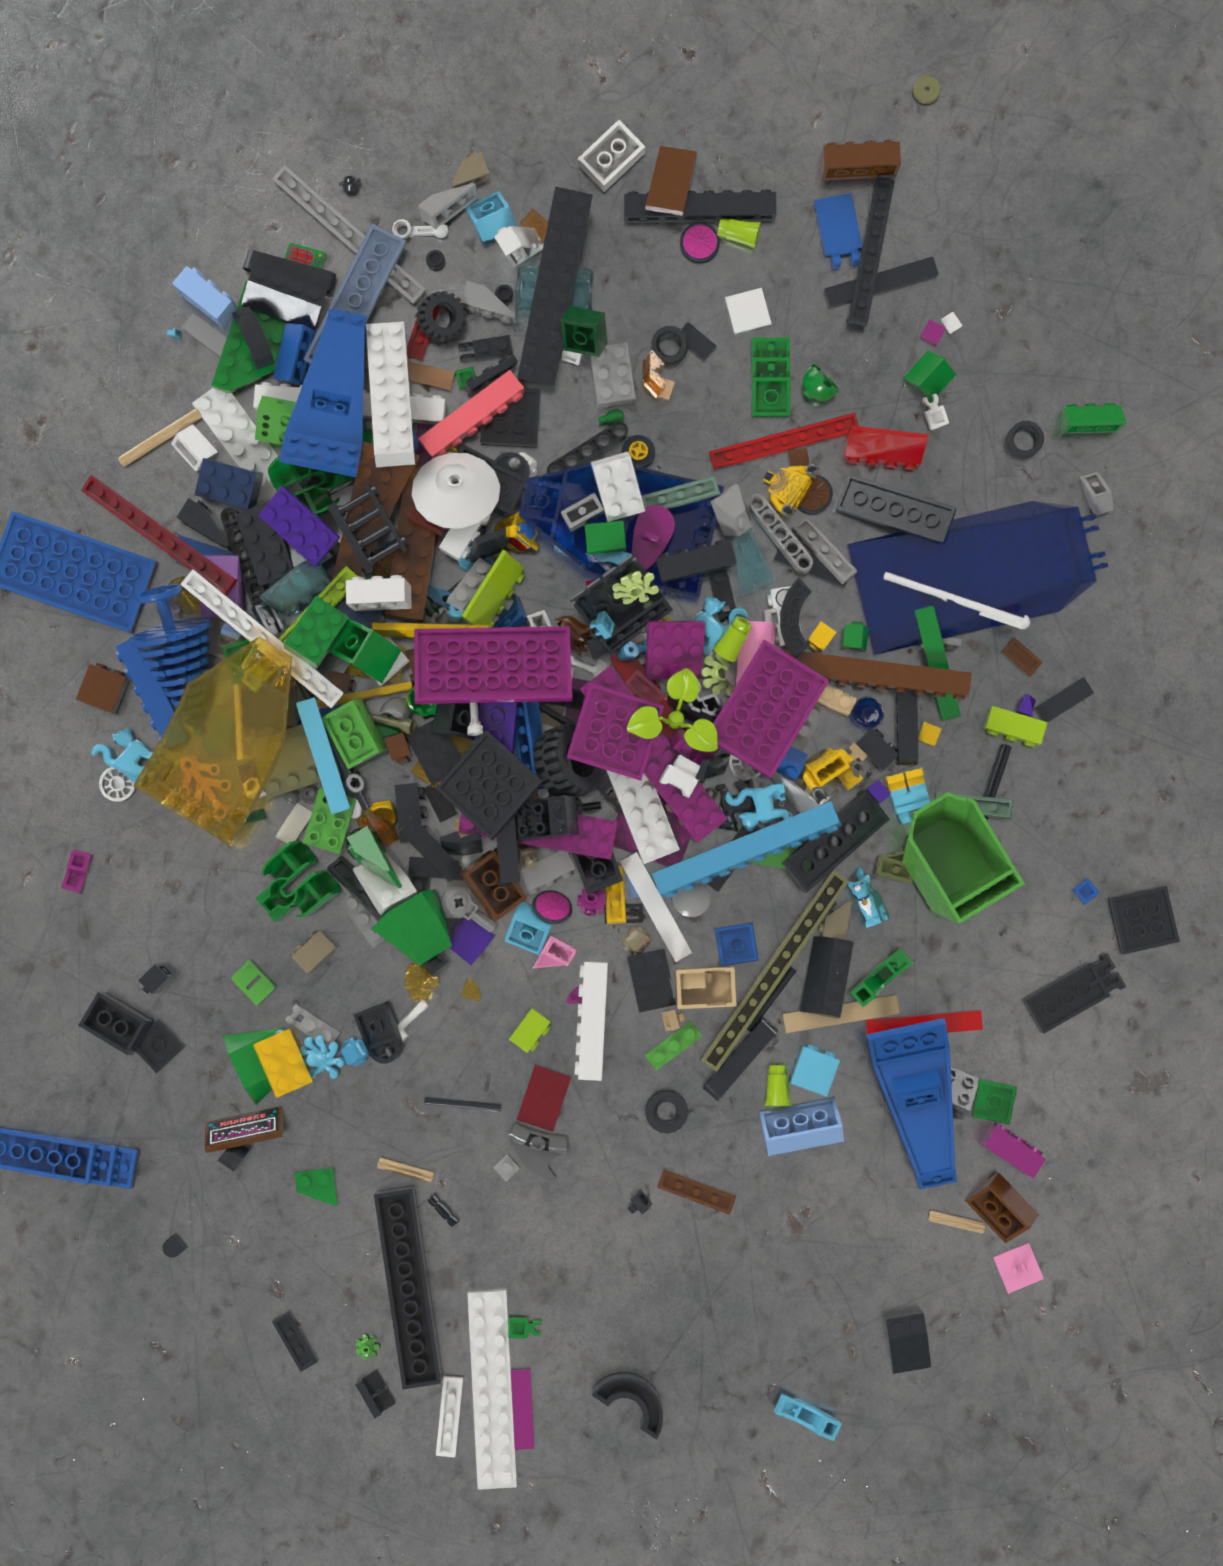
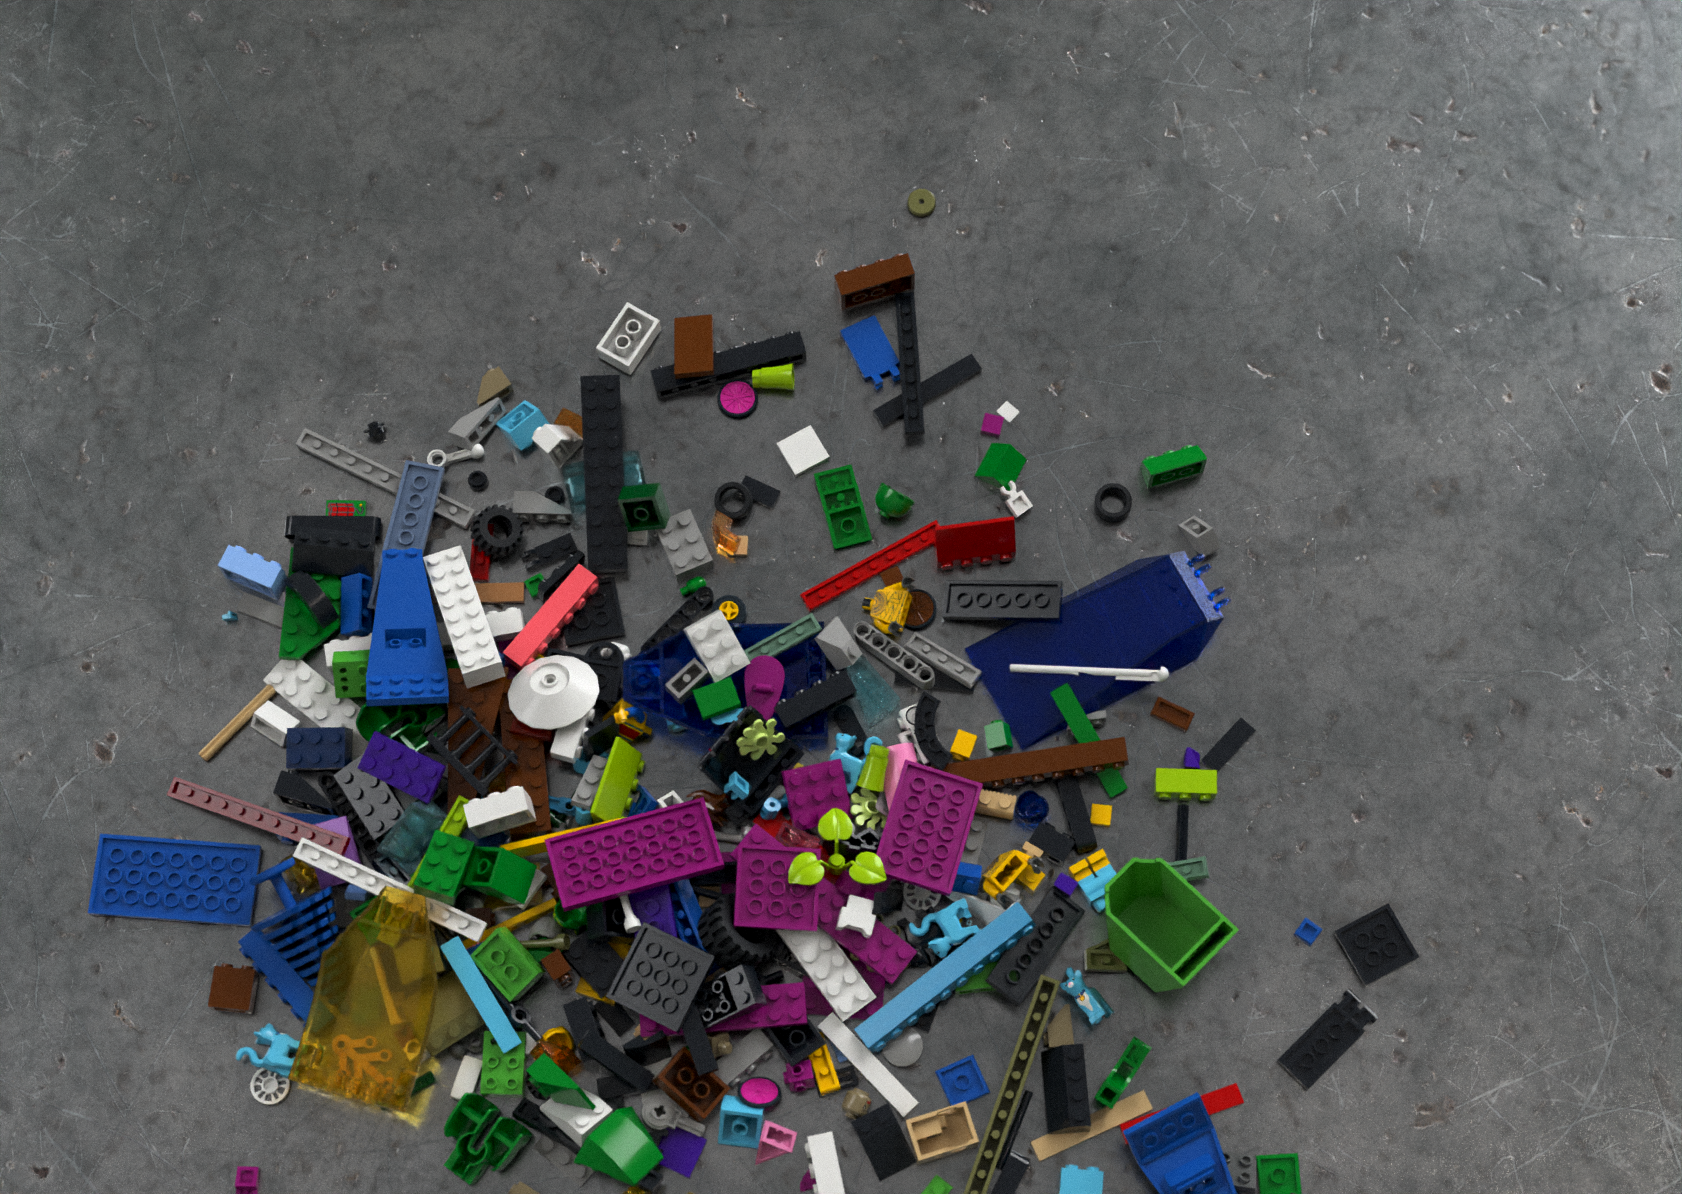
camera: 10 degrees left, 15 degrees down
tan tile [661,1010,686,1031] -> none

